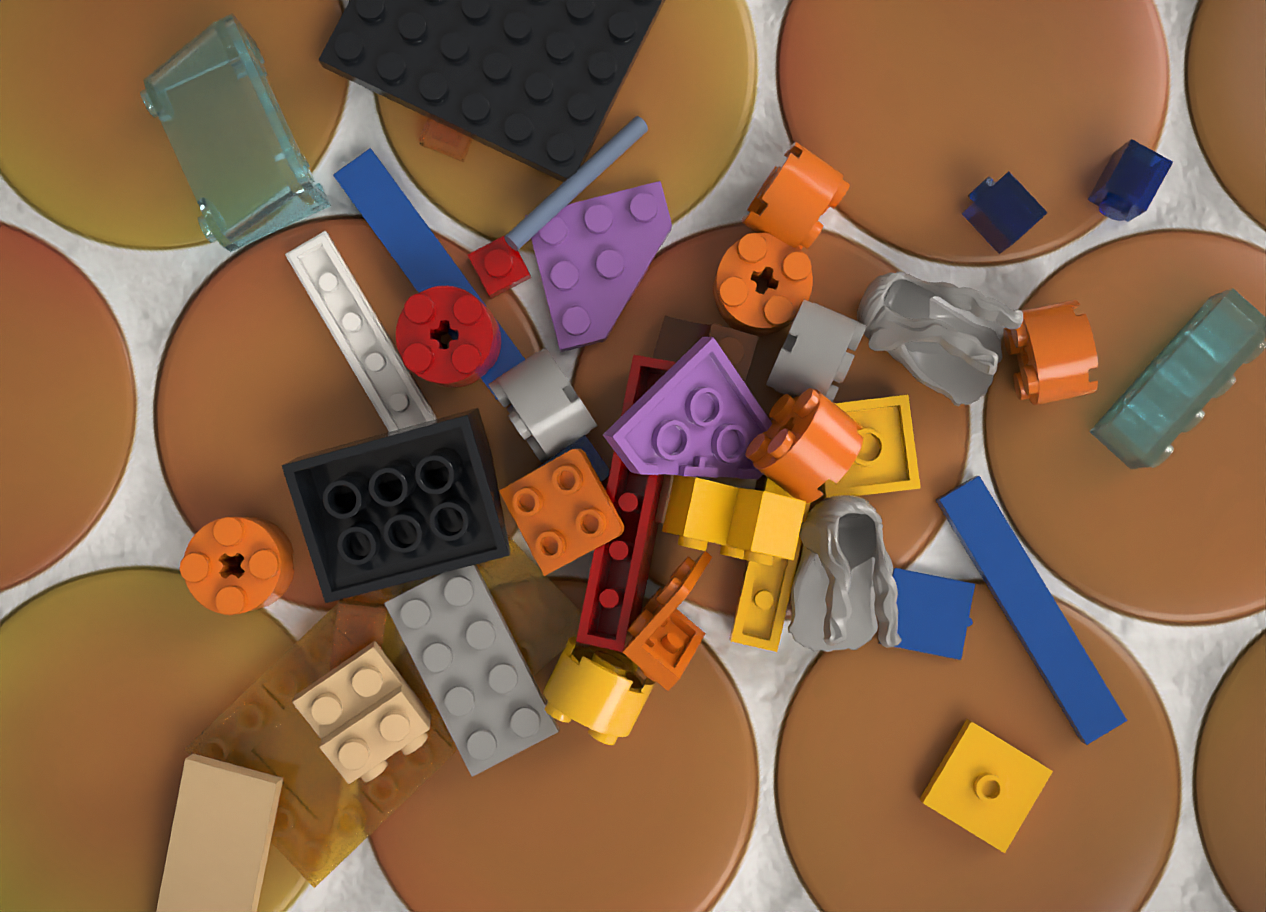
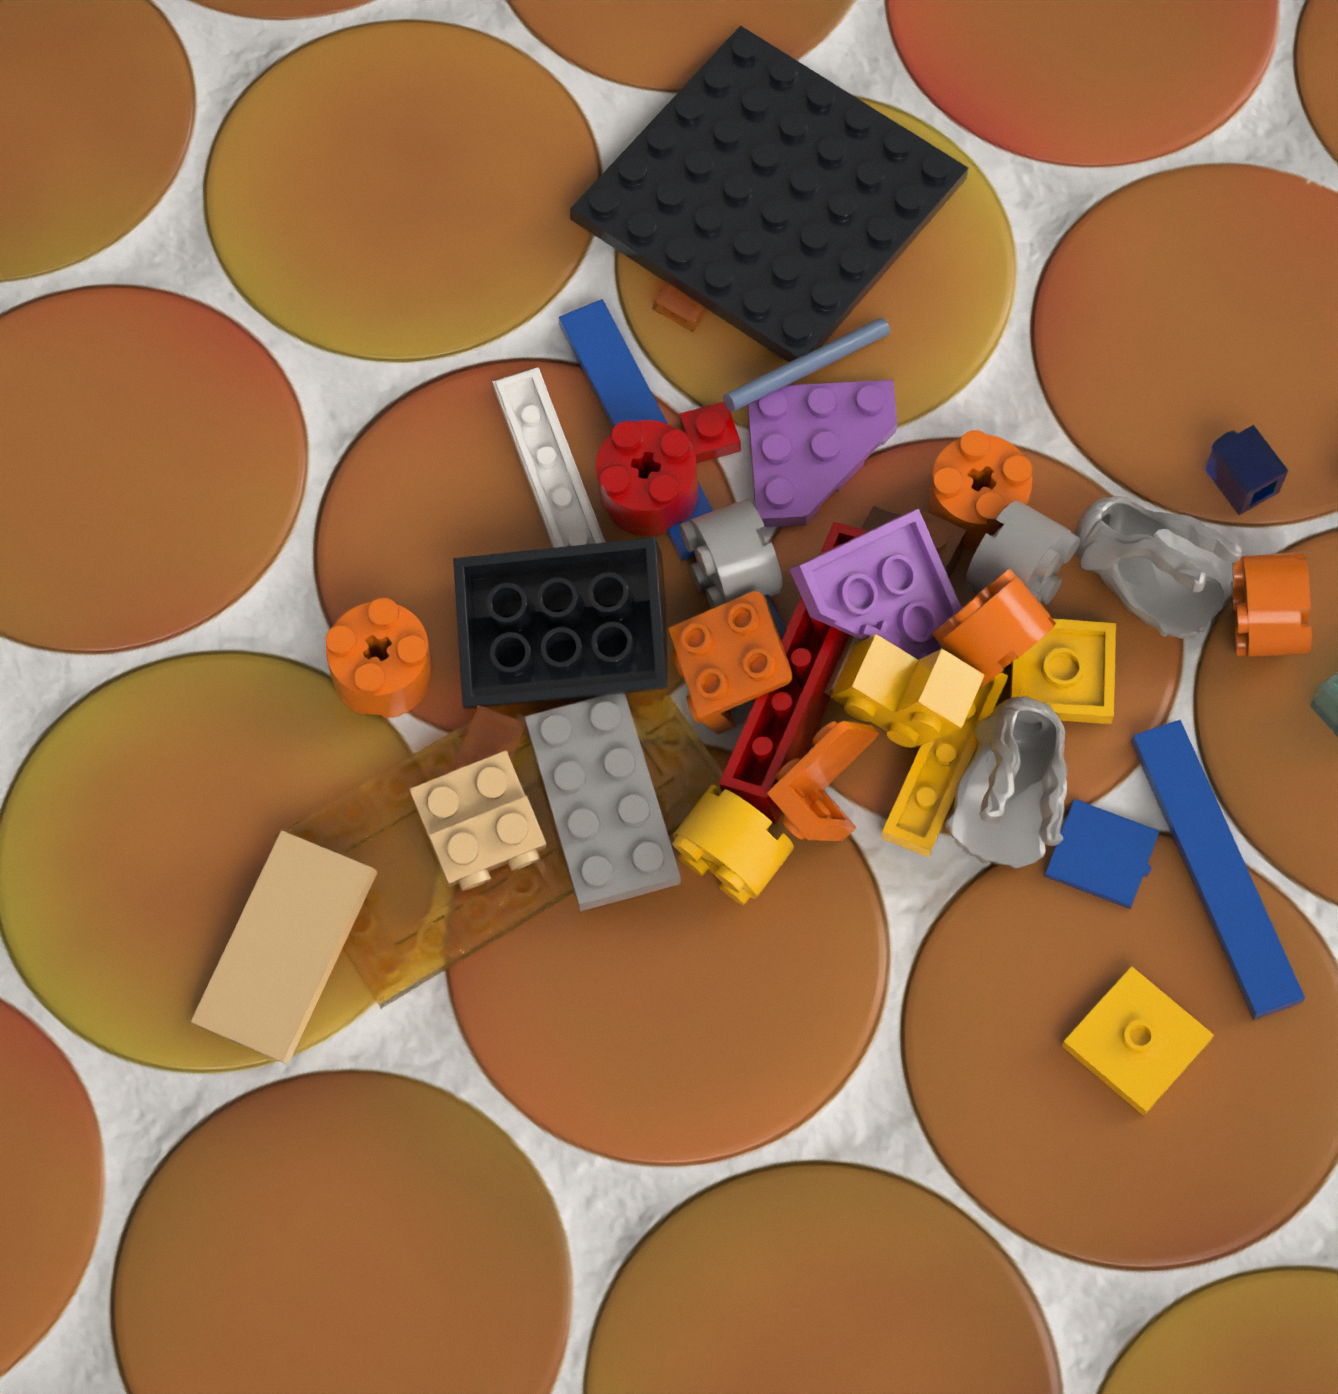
camera: 15 degrees right, 20 degrees down
clear light blue windscreen [140,13,331,252] -> none
orange brick [741,142,850,249] -> none

